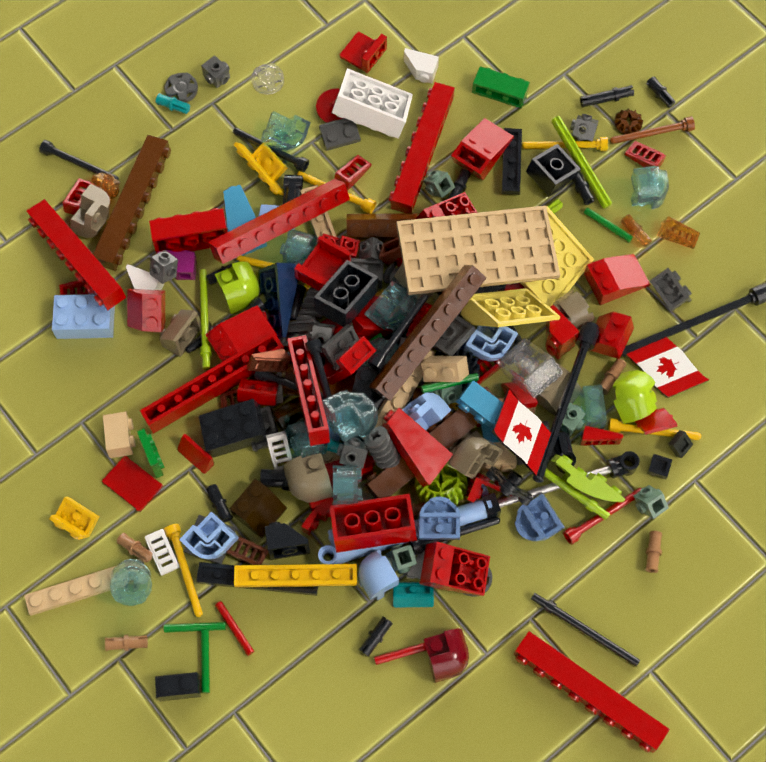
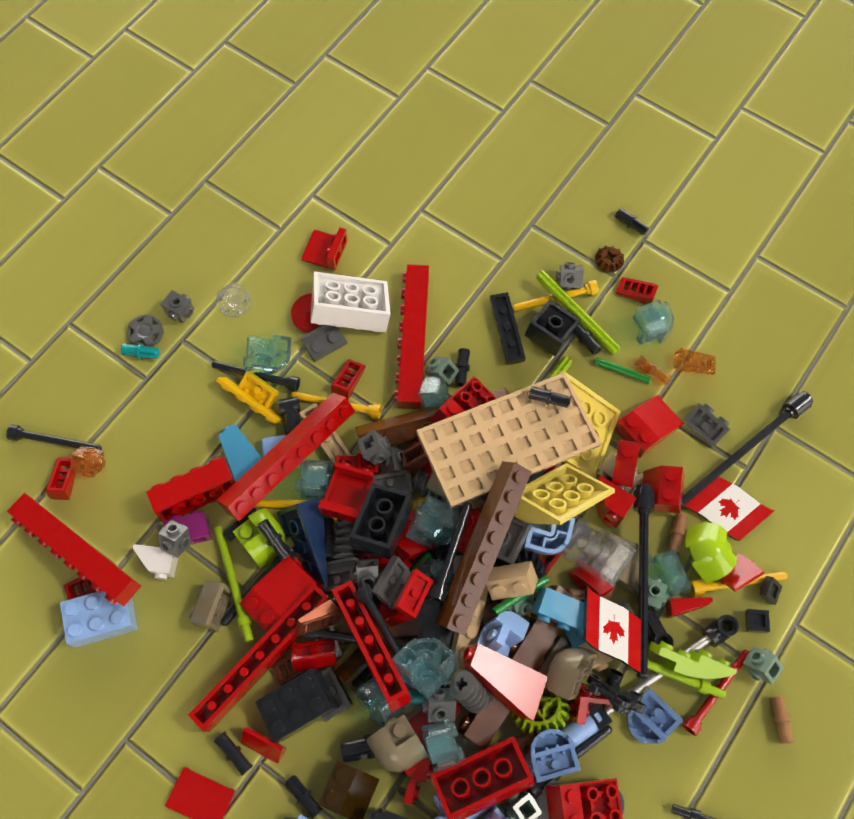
camera: 15 degrees left, 0 degrees up
dark tan brick [70,184,110,238] -> none
reddish brown brick [93,135,171,271] -> none
tan brick [103,412,136,458] -> none
red slope [127,289,166,332] -> none
green plate [137,429,165,478] -> none
white slope [266,431,292,470] -> none
white slope [404,48,439,84] -> none
slope [451,118,514,181] -> none
green brick [472,66,530,109] -> none
black pin [580,85,634,108] -> none
dark orange piece [610,116,695,144] -> none
none -> black pin [214,731,253,776]
none -> black pin [256,518,292,560]
none -> dark grey brick [357,430,392,465]
none -> clear light blue brick [419,376,449,407]
none -> black axle [528,386,571,408]
none -> red slope [612,440,640,488]

